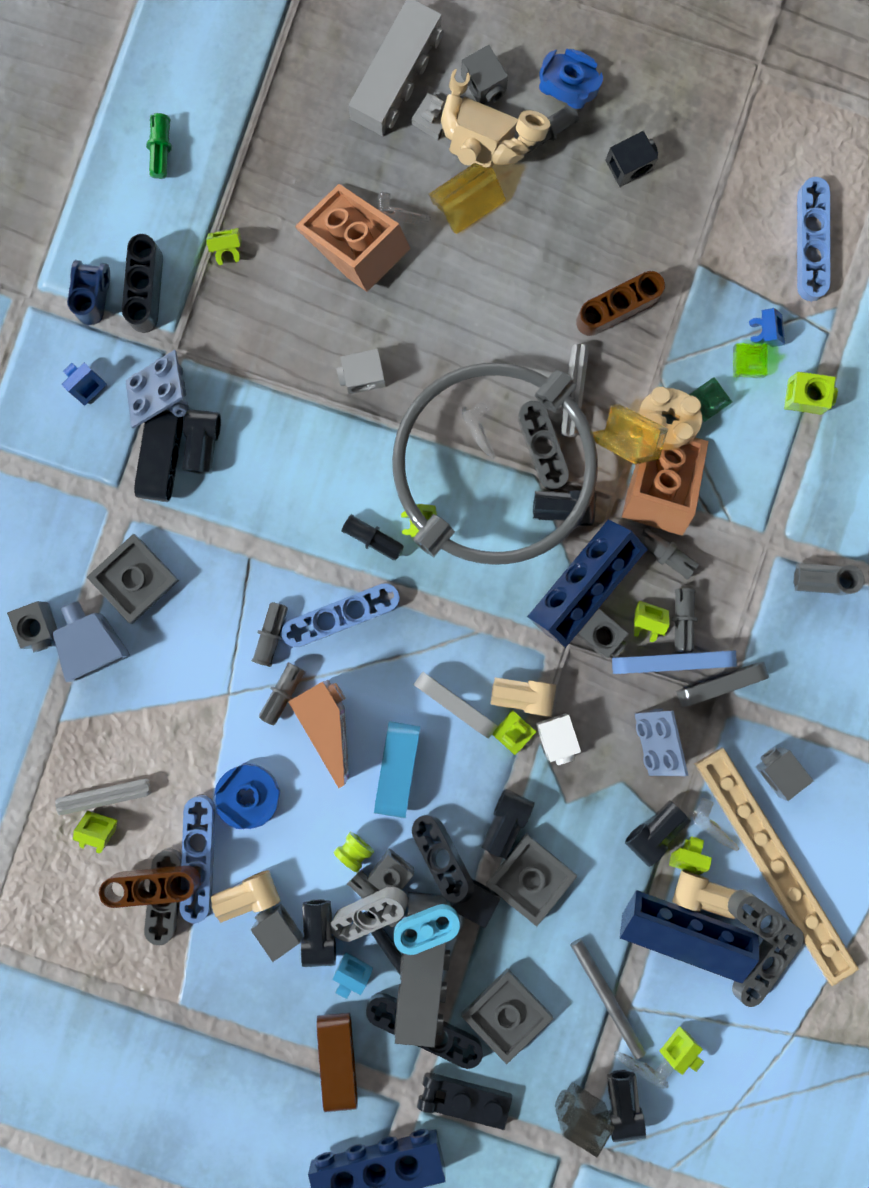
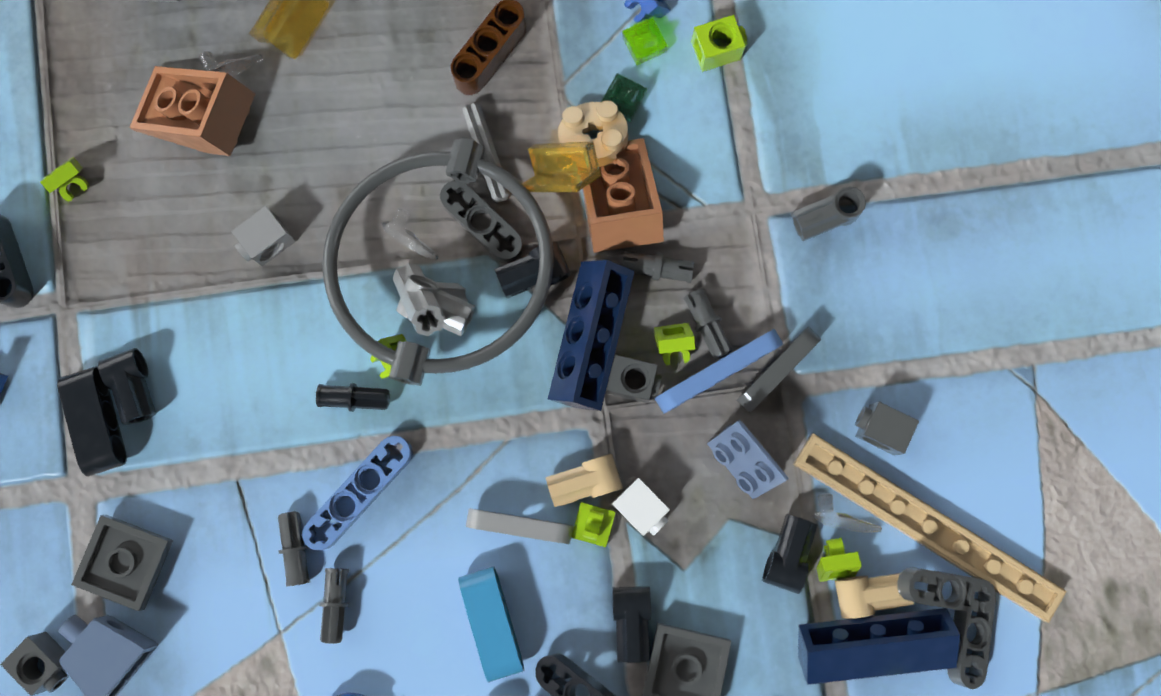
camera: 20 degrees left, 5 degrees down
sand blue hinge [126,350,189,429] -> none
nougat slope [289,680,349,788] -> none
none -> light grey piece [393,263,475,336]

